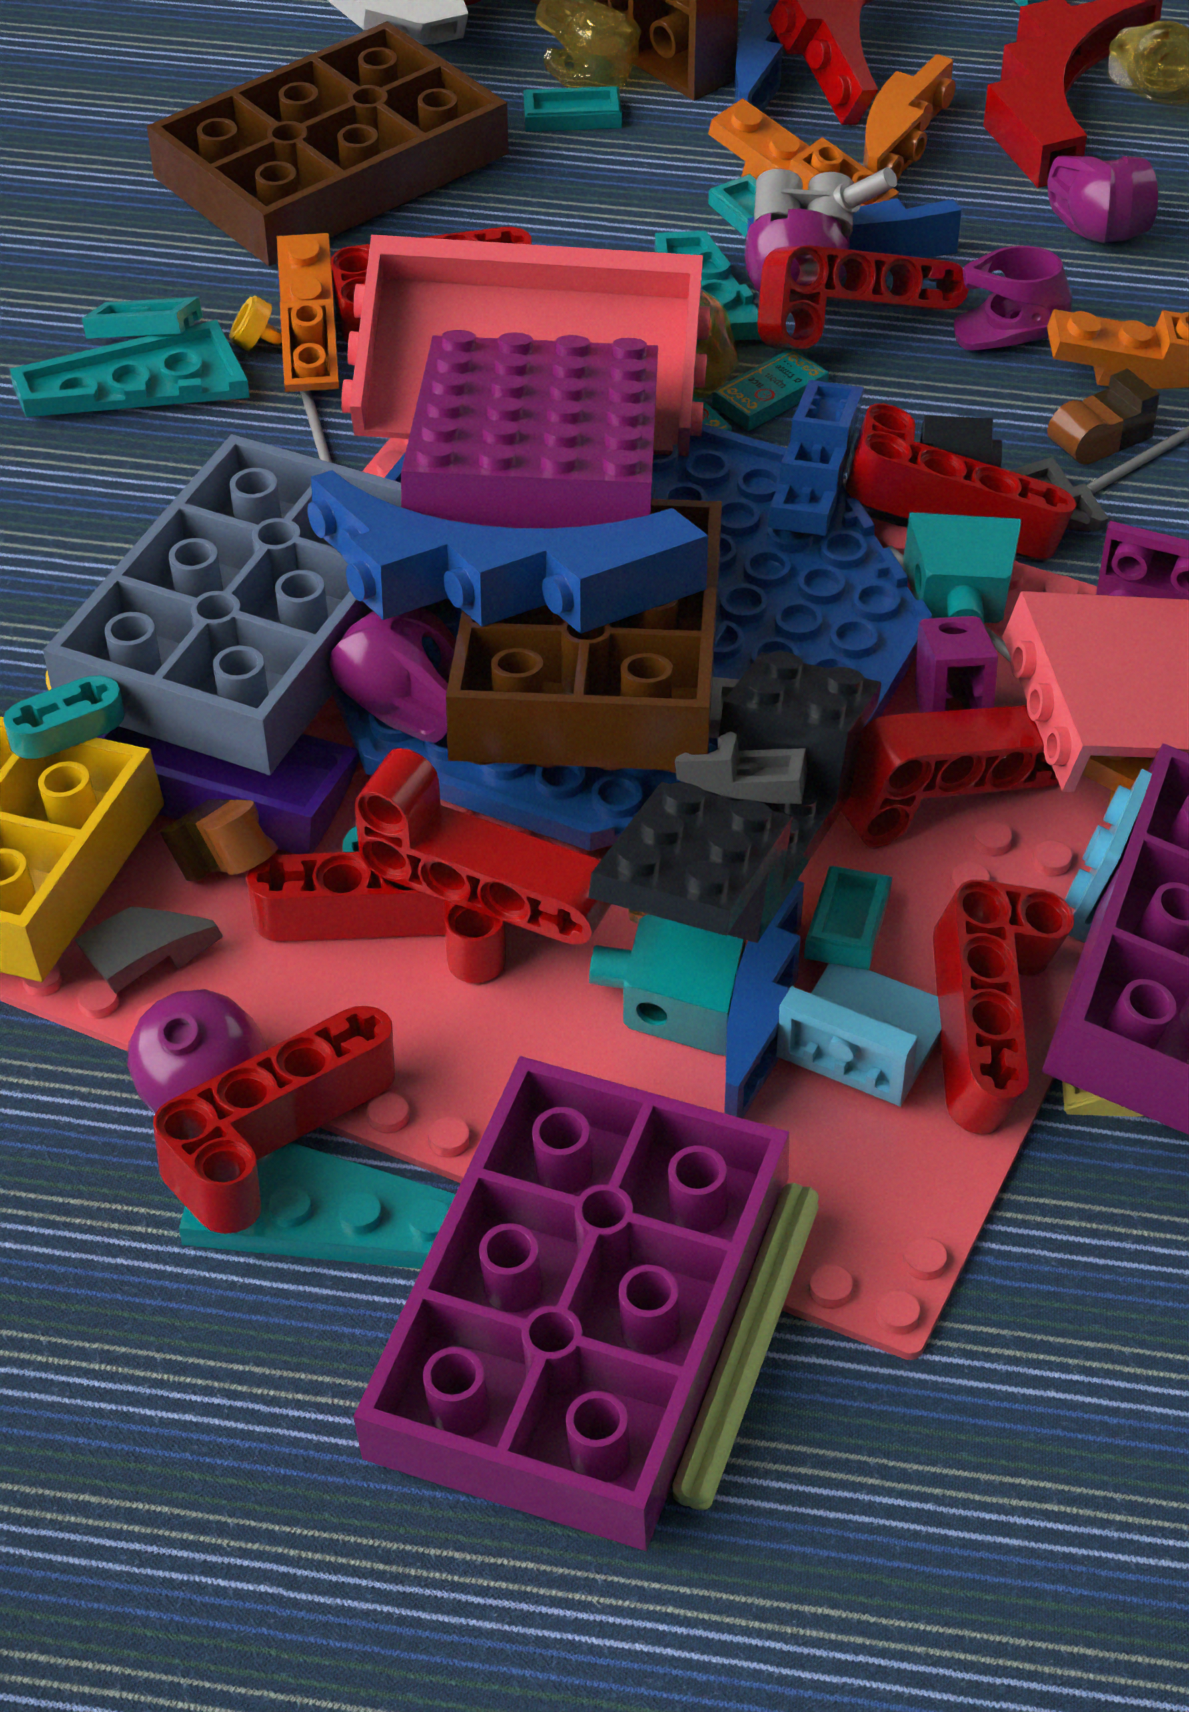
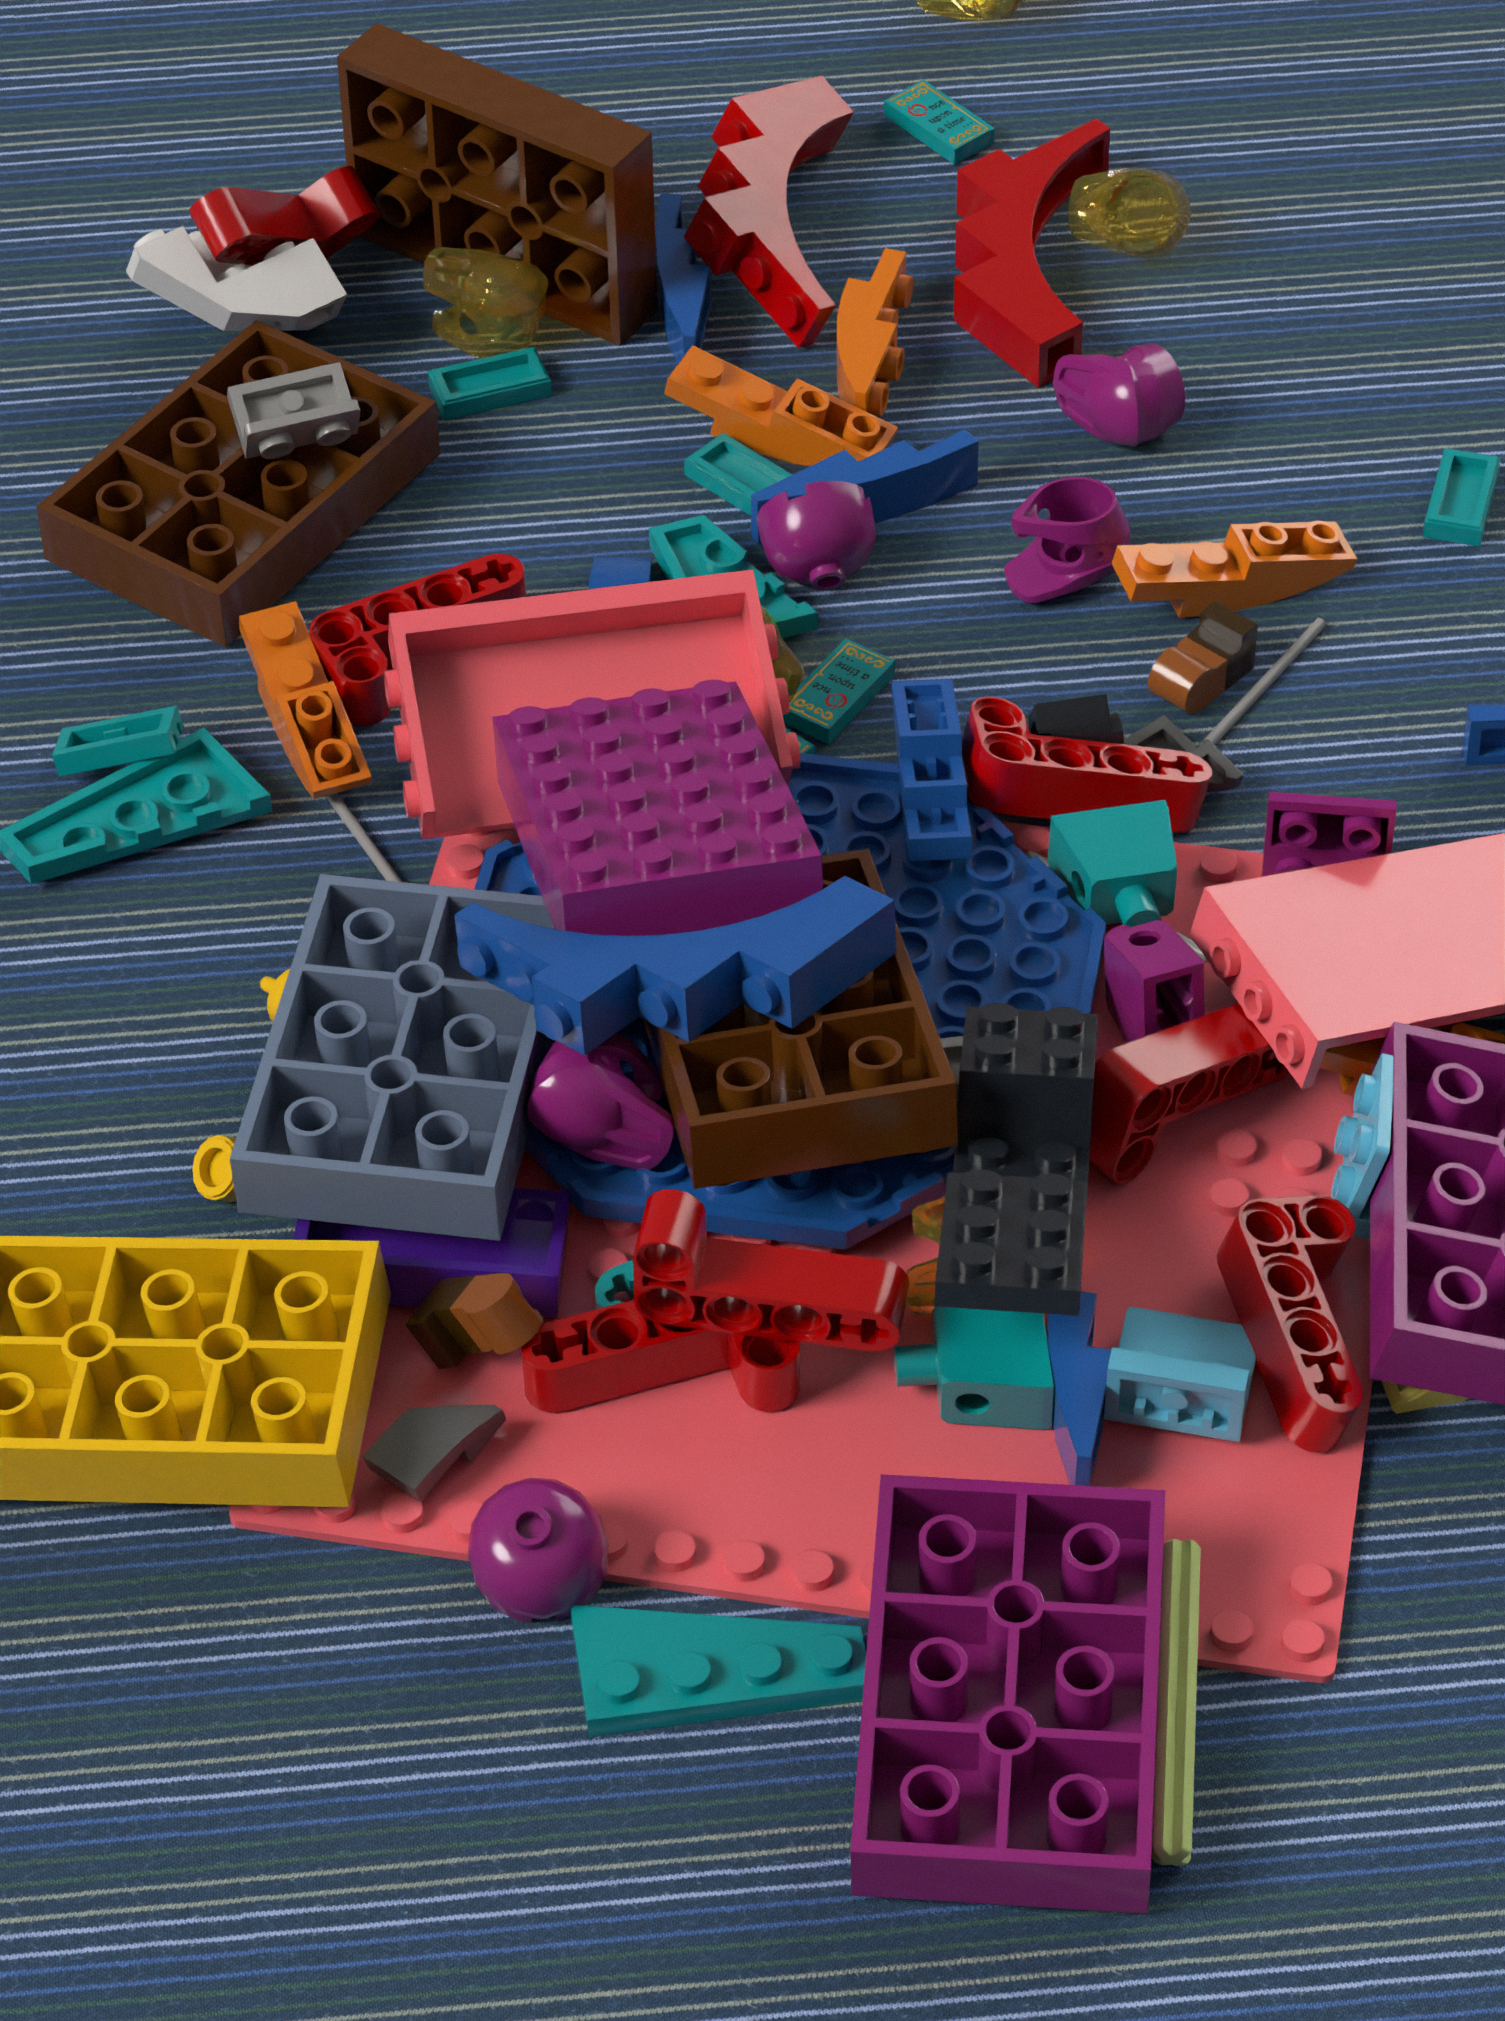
camera: 15 degrees left, 0 degrees up
teal beam [3,675,125,759] -> none
red beam [153,1006,395,1234] -> none
yellow tile [229,296,282,351] -> none
dark grey slope [675,731,808,804] -> none
light grey beam [754,167,897,238] -> none
red beam [757,245,969,349] -> none
teal tile [804,866,892,970] -> none
none -> light grey bracket [227,362,360,459]

